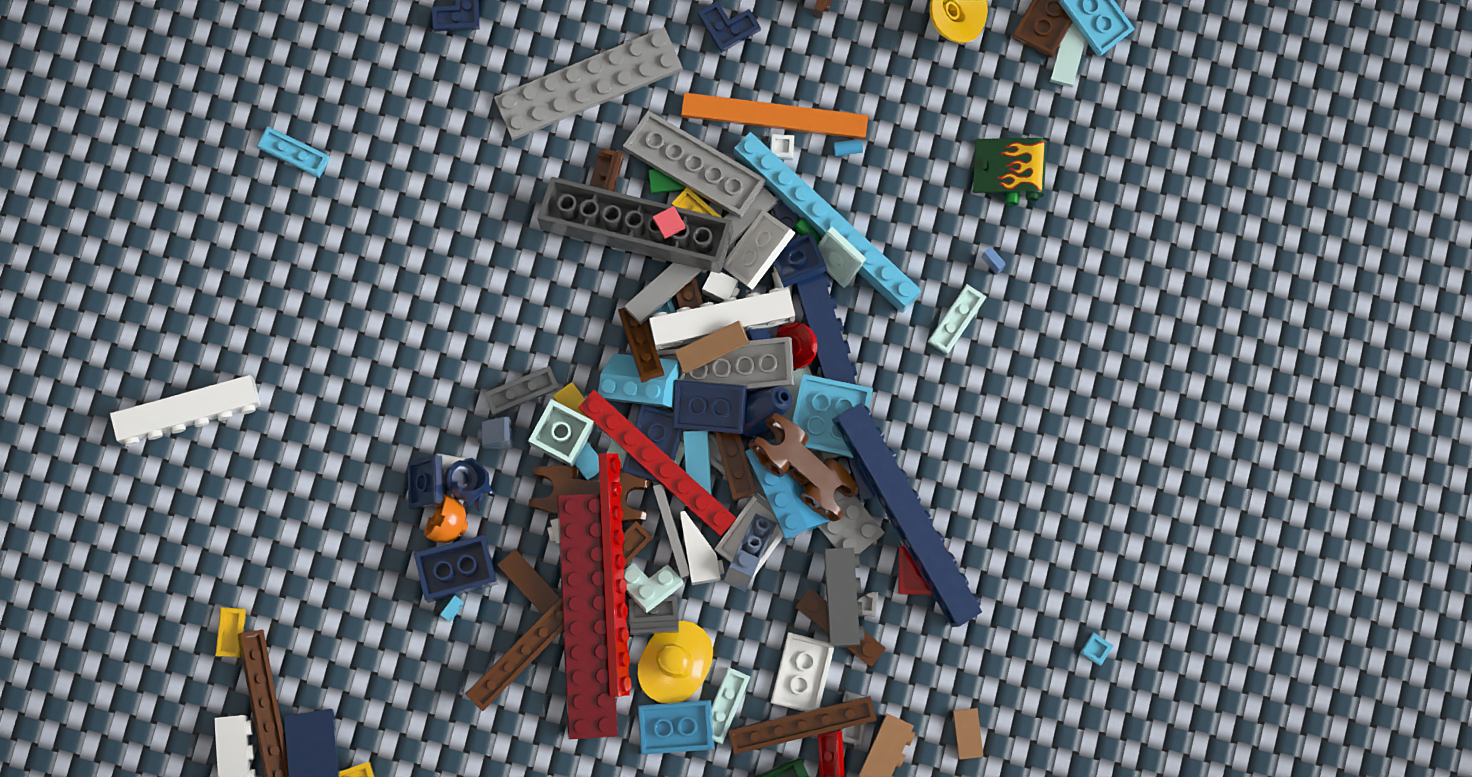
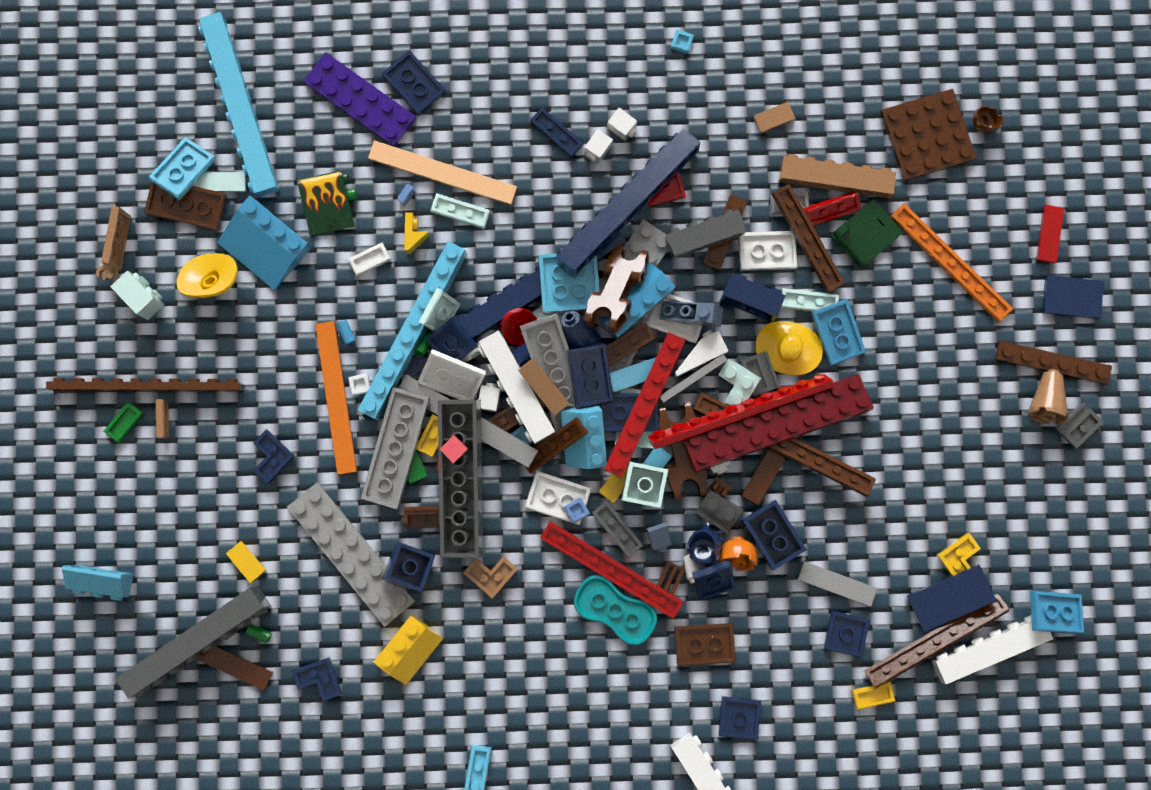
camera: 105 degrees left, 5 degrees up
medium azure tile [440,596,464,622] -> none
light grey tile [857,592,878,617] -> none
none -> medium azure brick [198,12,280,198]
none -> dark azure slope [217,195,312,290]
none -> dark purple plate [303,52,416,147]
none -> white tile [348,243,391,277]
none -> light nougat tile [368,141,517,205]
none -> yellow slope [374,614,443,685]
none -> dark blue tile [381,50,447,116]
none -> dark blue brick [382,542,435,594]
none -> yellow slope [404,213,429,254]
none -> medium nougat plate [463,556,518,598]
none -> white tile [525,471,591,525]
none -> dark blue tile [530,107,584,159]
none -> red plate [540,521,684,619]
none -> medium blue tile [564,497,590,523]
none -> teal plate [574,575,657,645]
none -> white brick [584,129,613,163]
none -> white brick [607,108,637,141]
none -> reddish brown tile [657,561,685,595]
none -> reddish brown tile [674,623,736,666]
none -> dark grey plate [695,489,743,534]
none -> reddish brown tile [707,476,733,498]
none -> dark blue tile [718,696,761,740]
none -> dark blue brick [719,273,786,323]
none -> light grey tile [797,561,877,606]
none -> dark blue tile [823,611,870,658]

